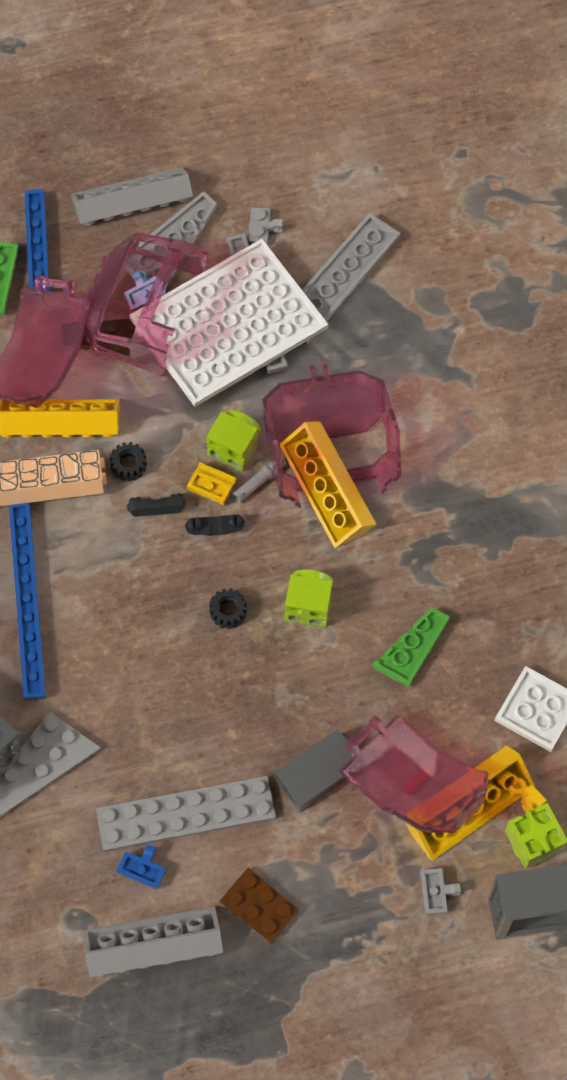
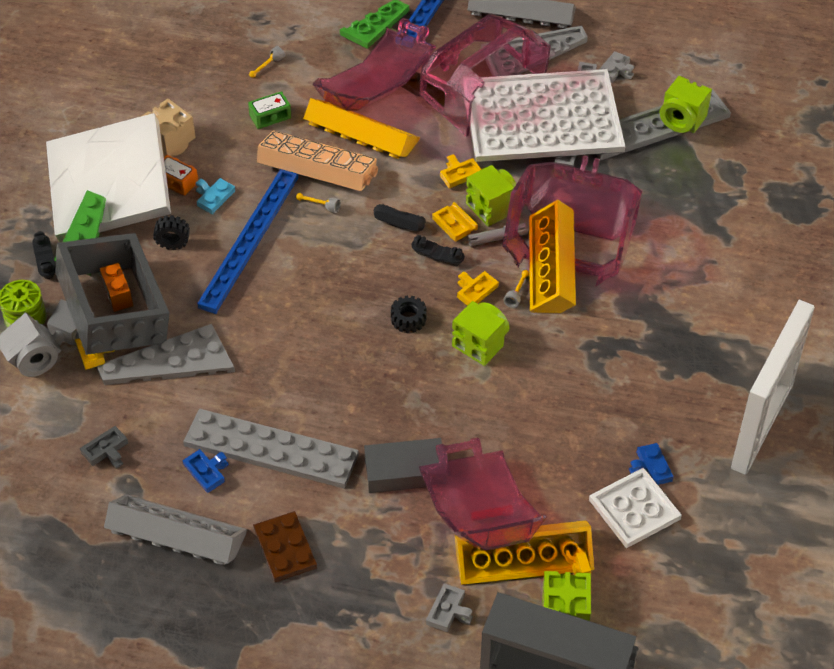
camera: 30 degrees right, 15 degrees down
black tyre [110,442,147,481] -> none
plate [124,270,166,311] -> none
bright green wing [371,607,450,688] -> none
none -> dark grey plate [80,426,128,469]
none -> hinge [296,193,341,213]
none -> yellow plate [440,154,481,189]
none -> yellow plate [457,271,499,306]
none -> light grey hinge [504,270,529,308]
none -> blue plate [629,443,674,485]
none -> lime piece [659,76,712,133]

